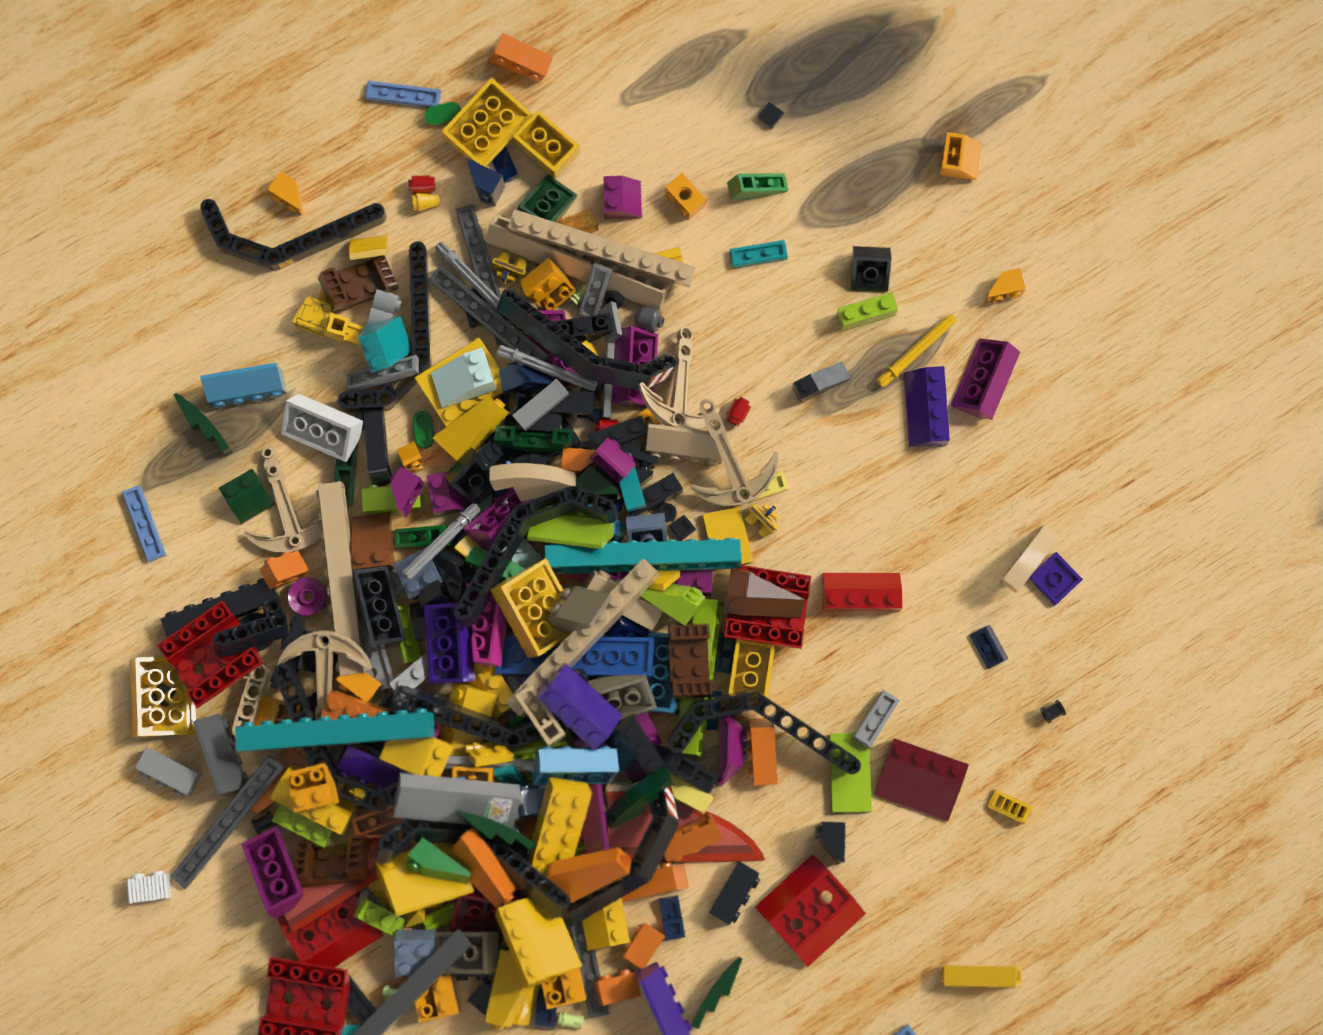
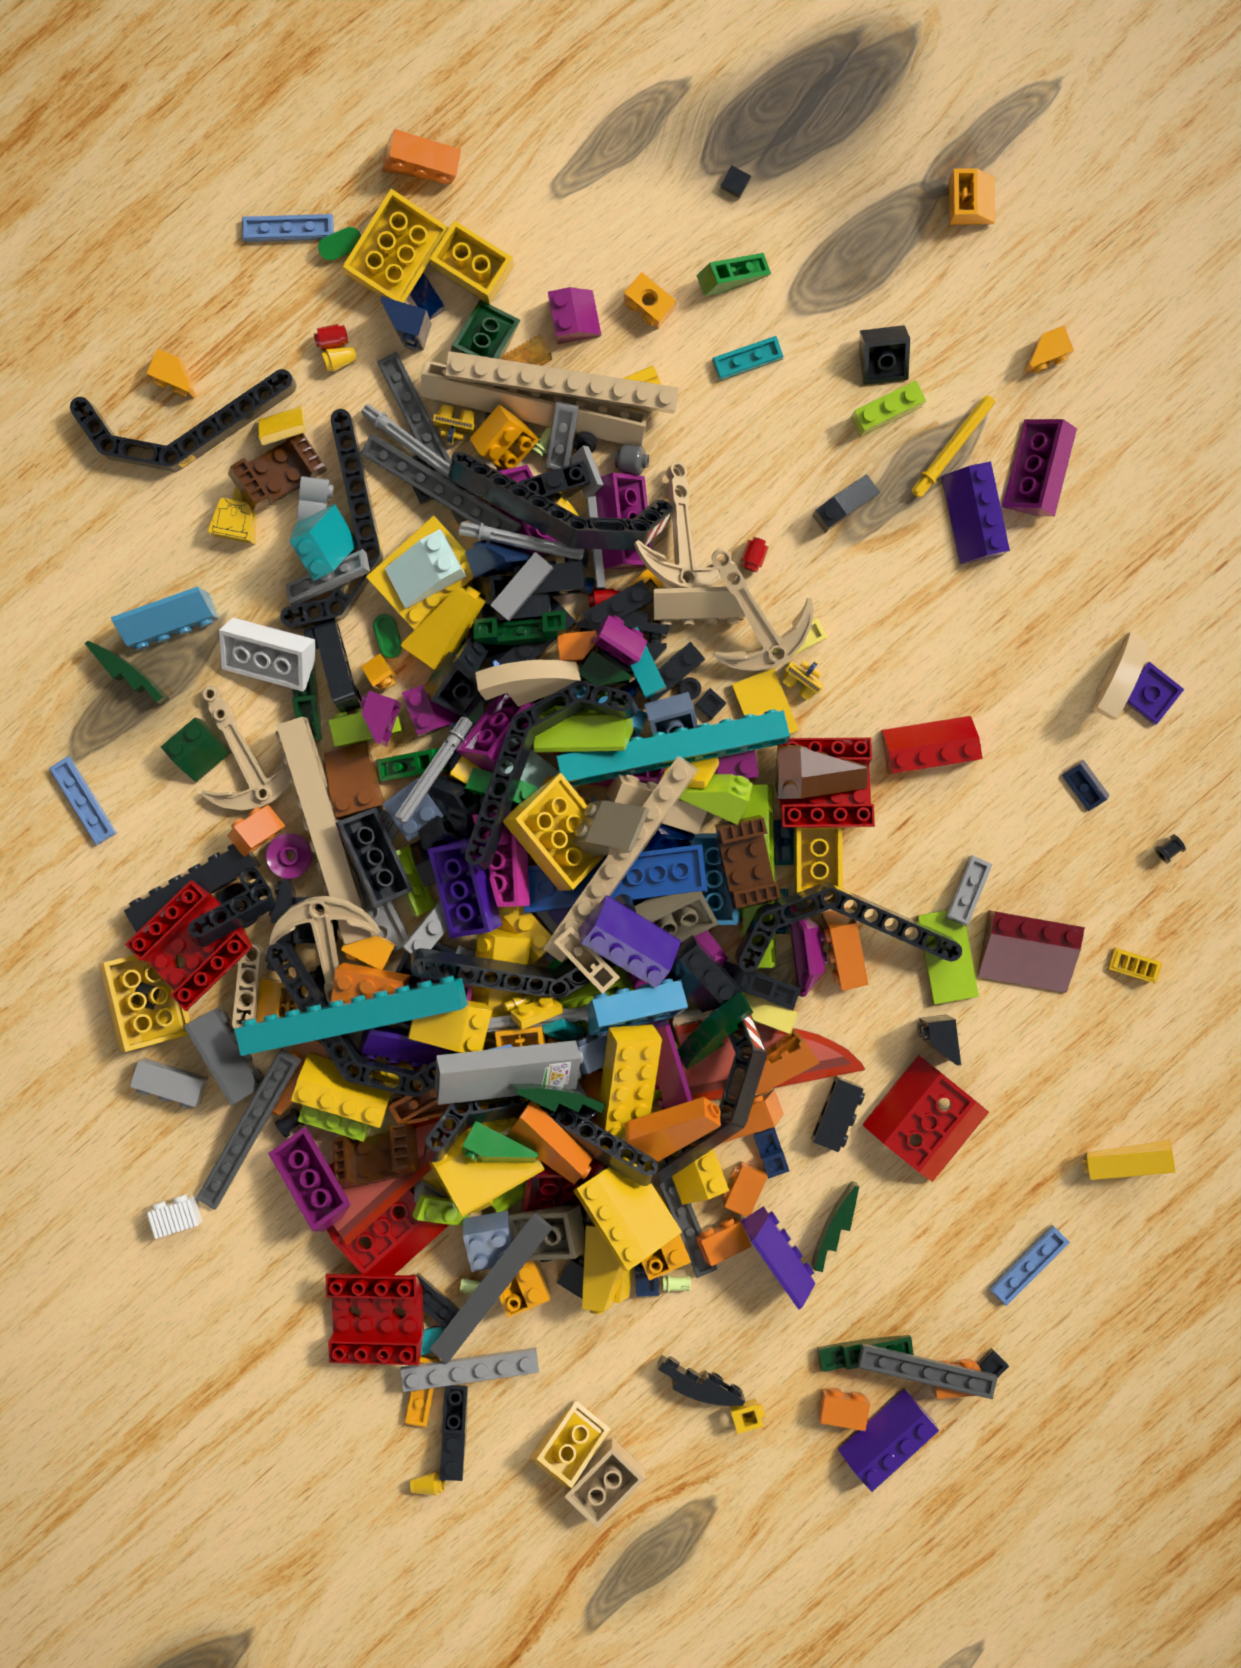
camera: 10 degrees left, 10 degrees up
light orange slope [286,763,339,813] -> none
yellow brick [325,313,364,346] -> none

